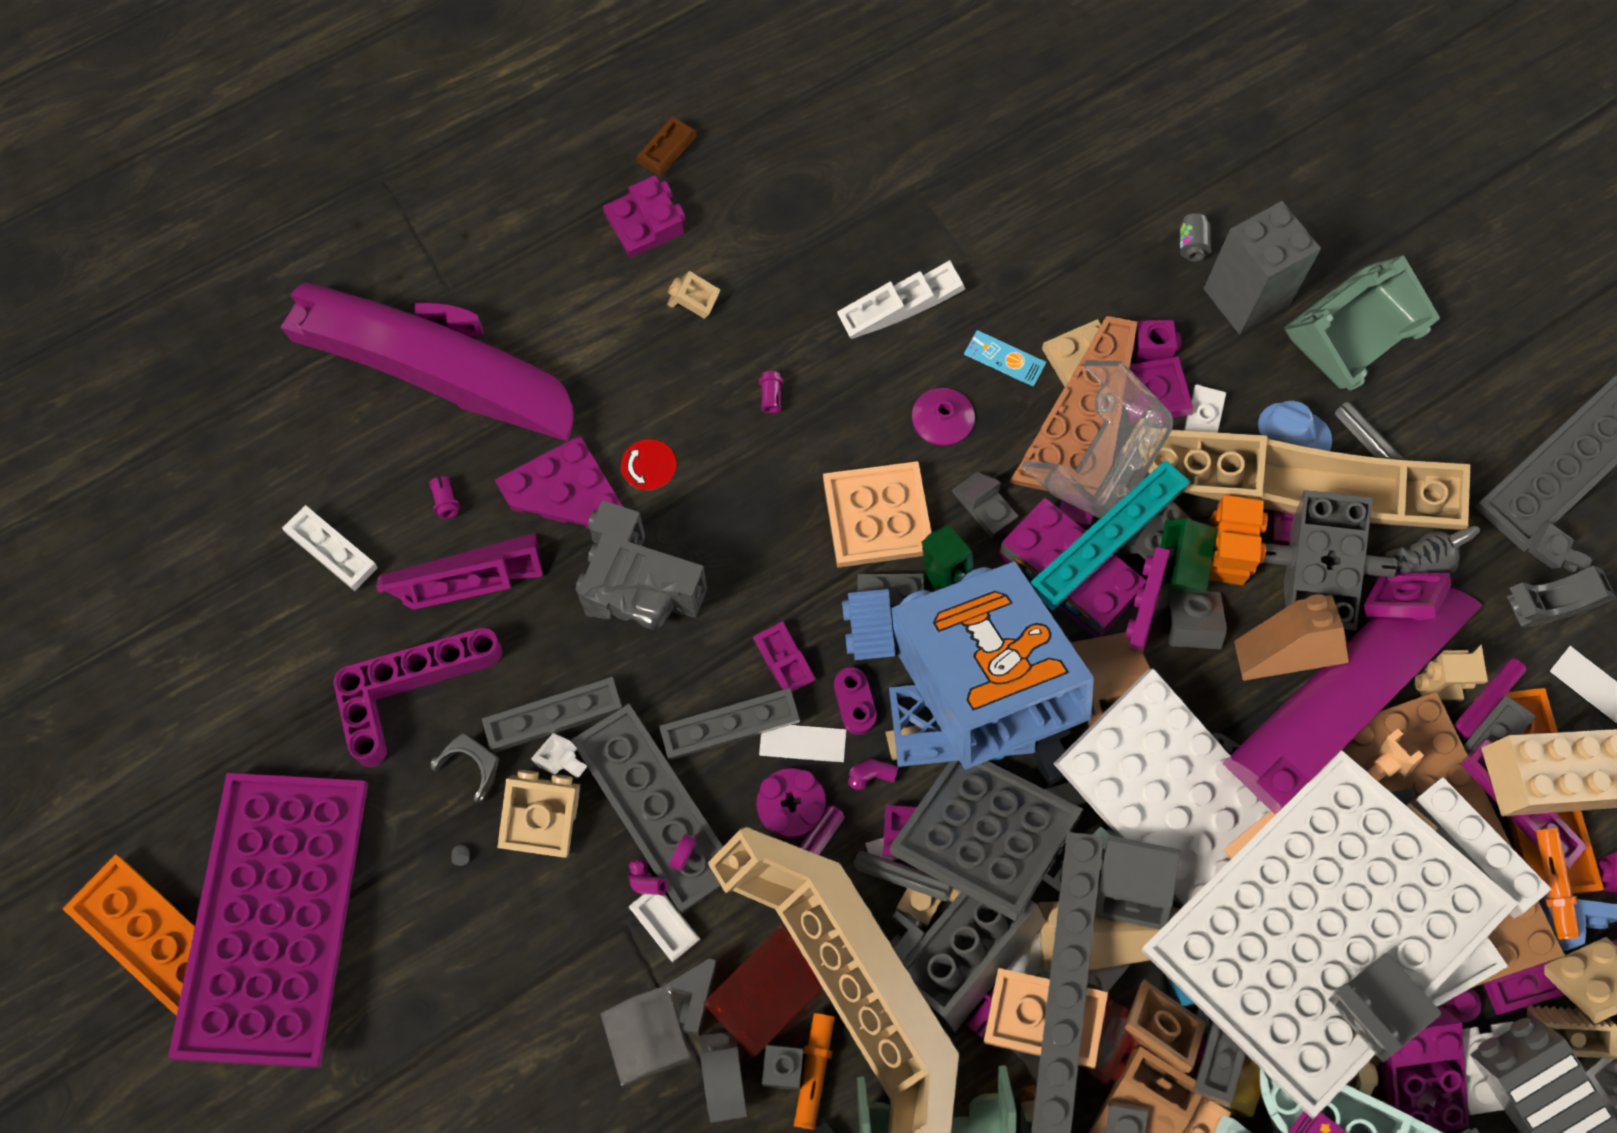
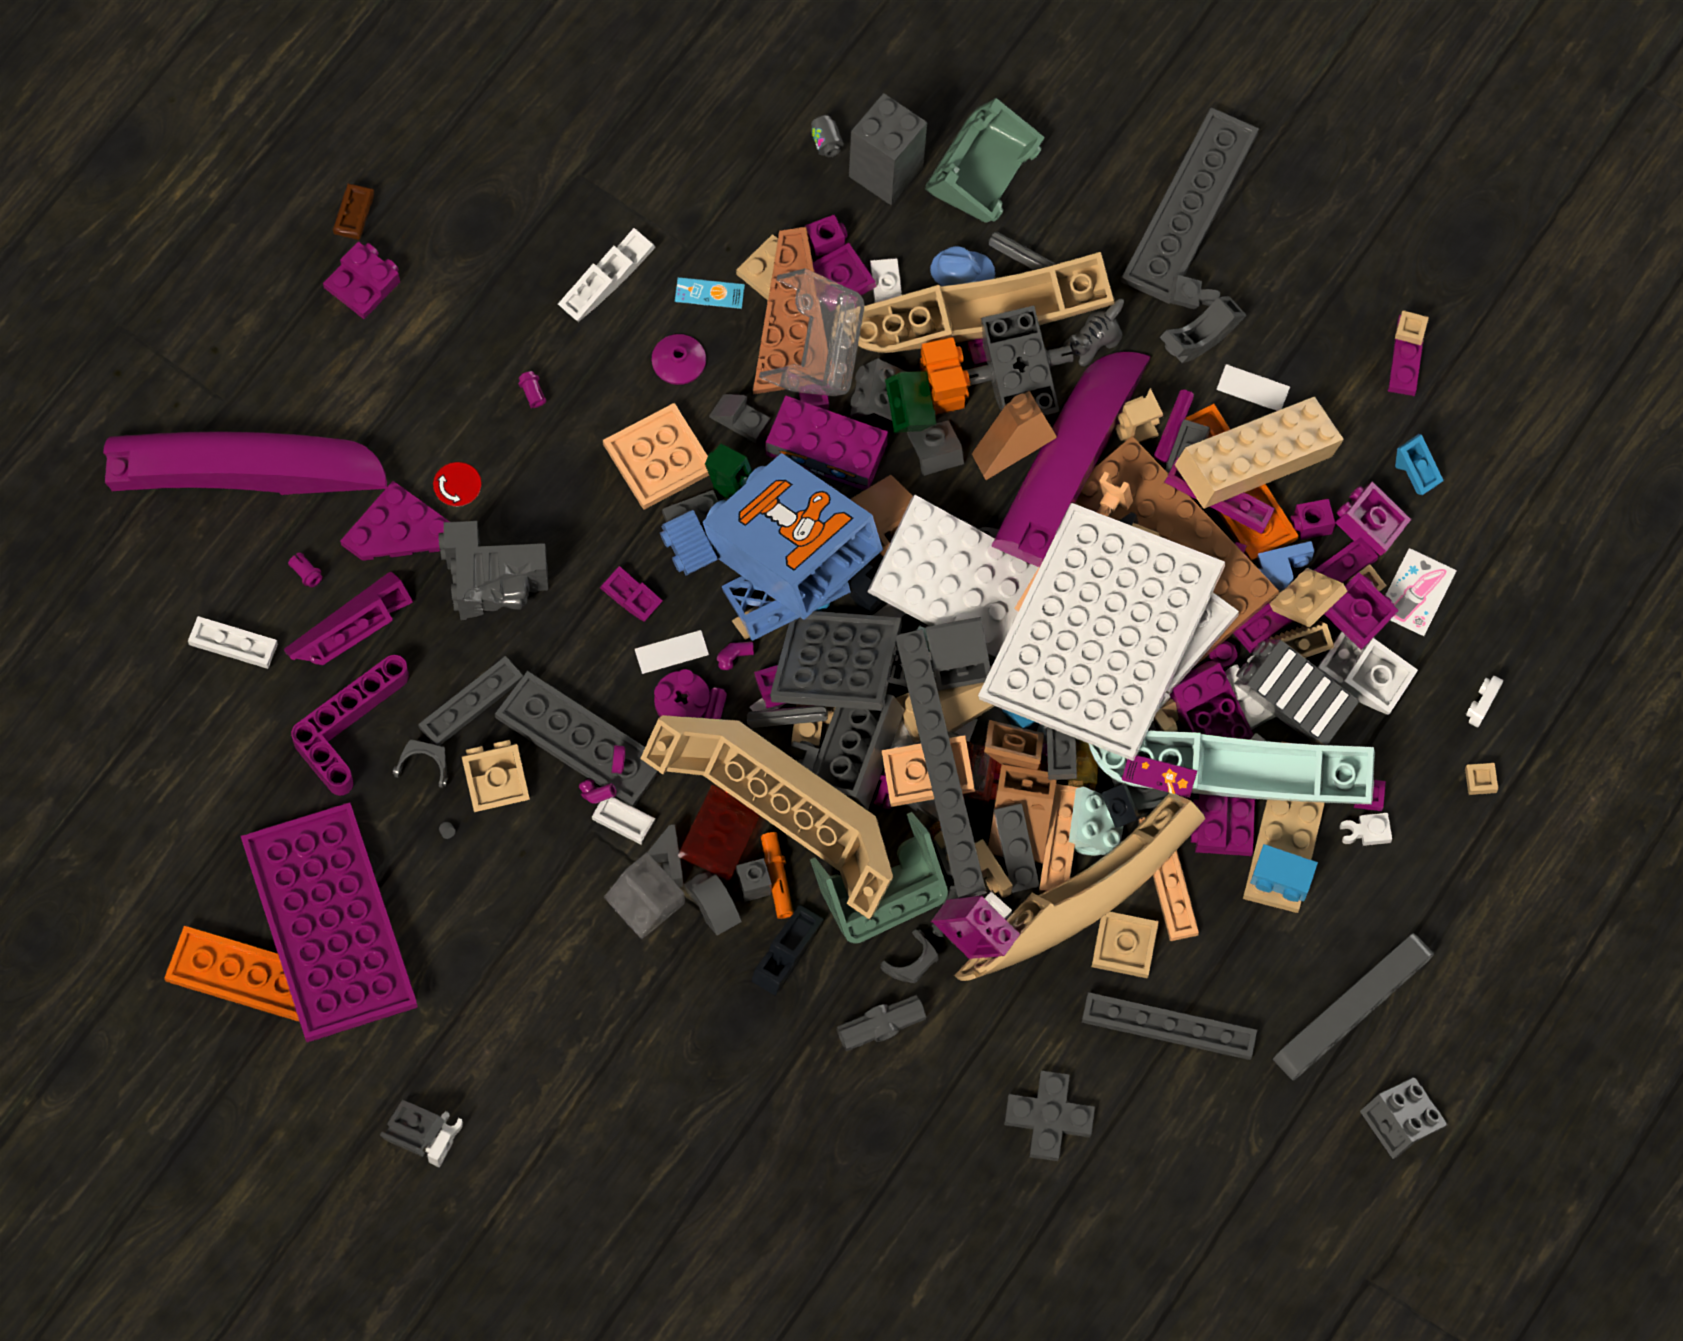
camera: 25 degrees left, 0 degrees up
magenta slope [415,303,484,337] -> none
white plate [531,733,587,777] -> none
dark grey plate [659,688,800,761] -> none
tan bracket [667,271,720,319] -> none
magenta plate [834,668,876,735] -> none
teal plate [1030,460,1190,611] -> none
magenta plate [1125,547,1170,653] -> none
dark grey bracket [1328,953,1441,1062] -> none
magenta plate [1364,573,1451,620] -> none
white brick [1412,777,1552,919] -> none
orange pin [1536,828,1580,939] -> none

